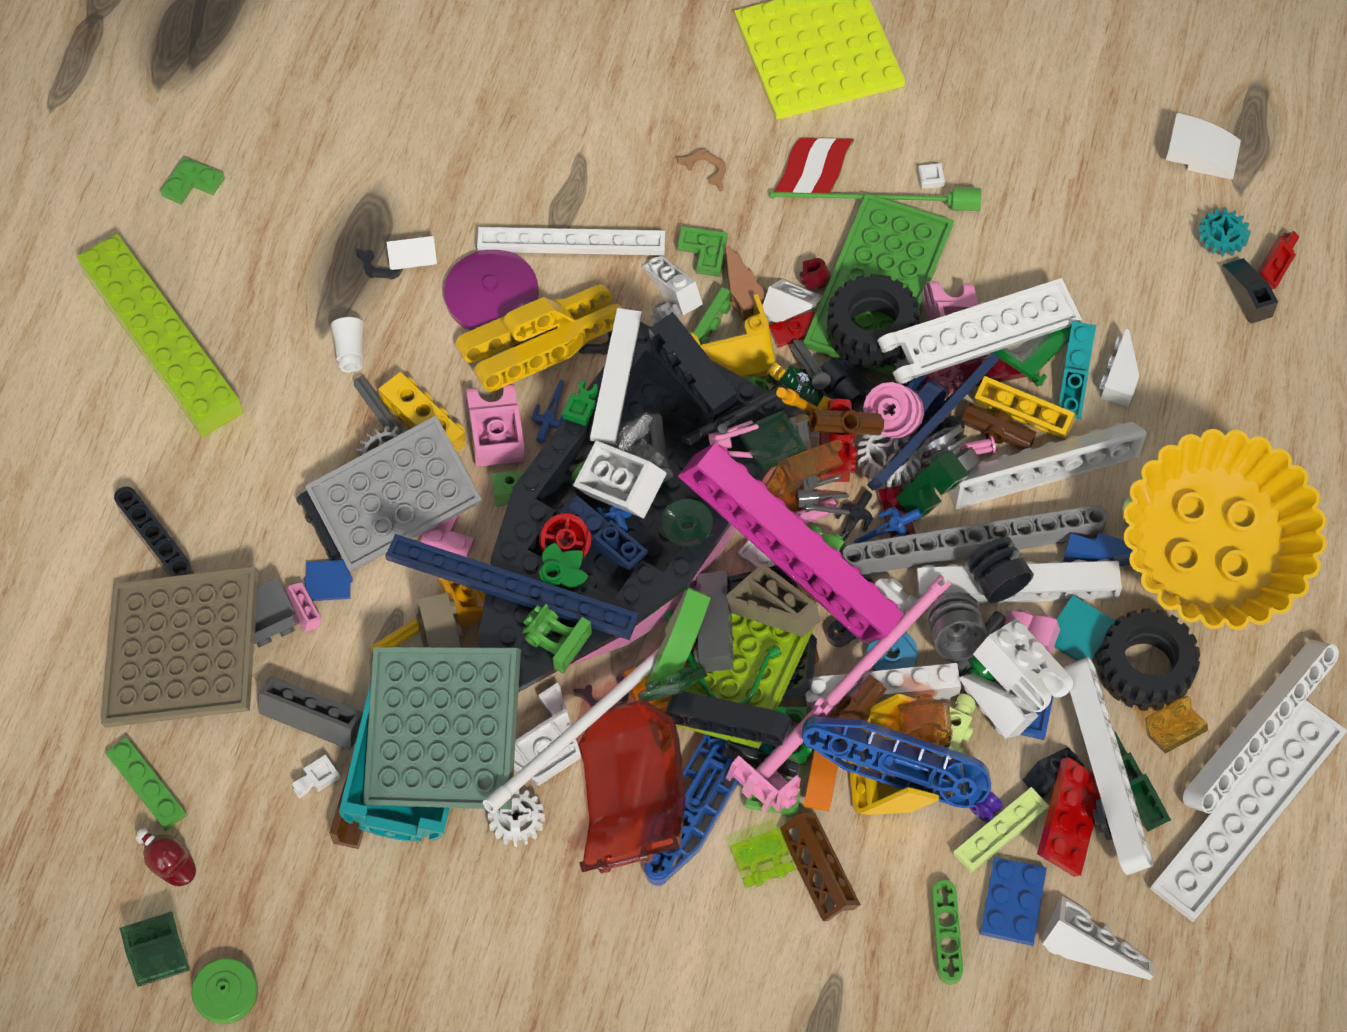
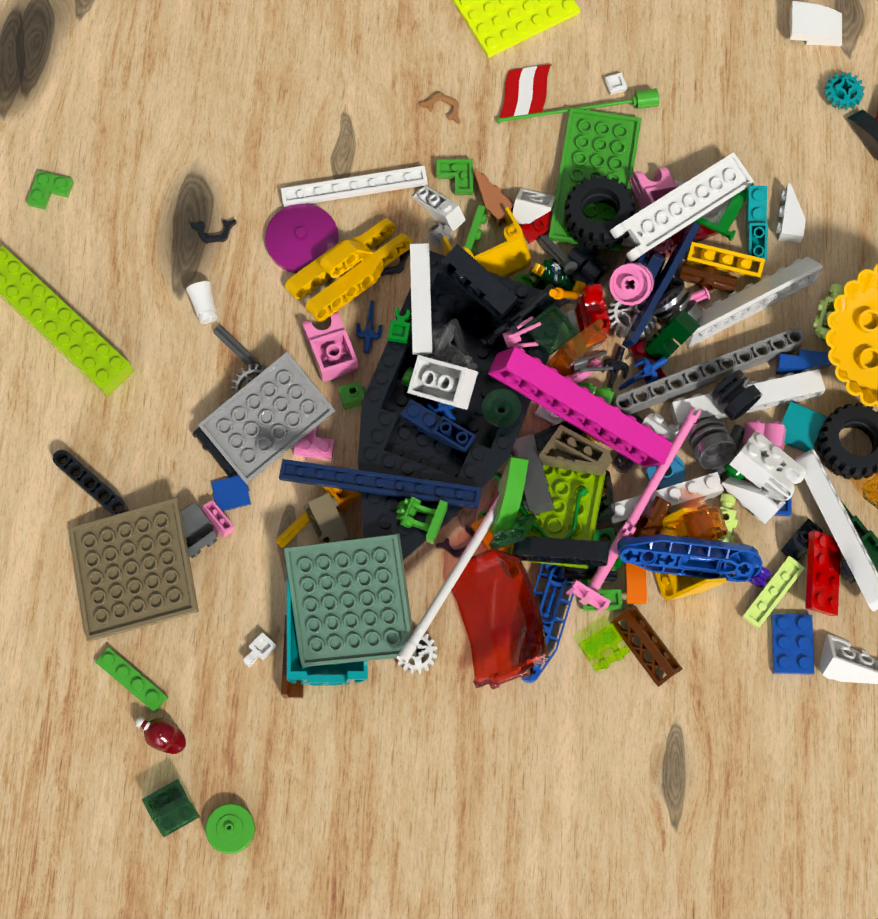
camera: 10 degrees left, 10 degrees up
dark grey brick [259,676,363,750] -> none
yellow brick [378,372,466,452] -> none
white panel [387,236,437,270] -> none
white wing [514,683,581,786] -> none
red cylinder [539,513,591,558] -> none
green plate [539,543,588,587] -> none
bright pink bracket [767,771,801,812] -> none
dark red plate [800,258,831,291] -> none
reddish brown piece [808,409,884,436] -> none
bright green beam [932,880,963,985] -> none

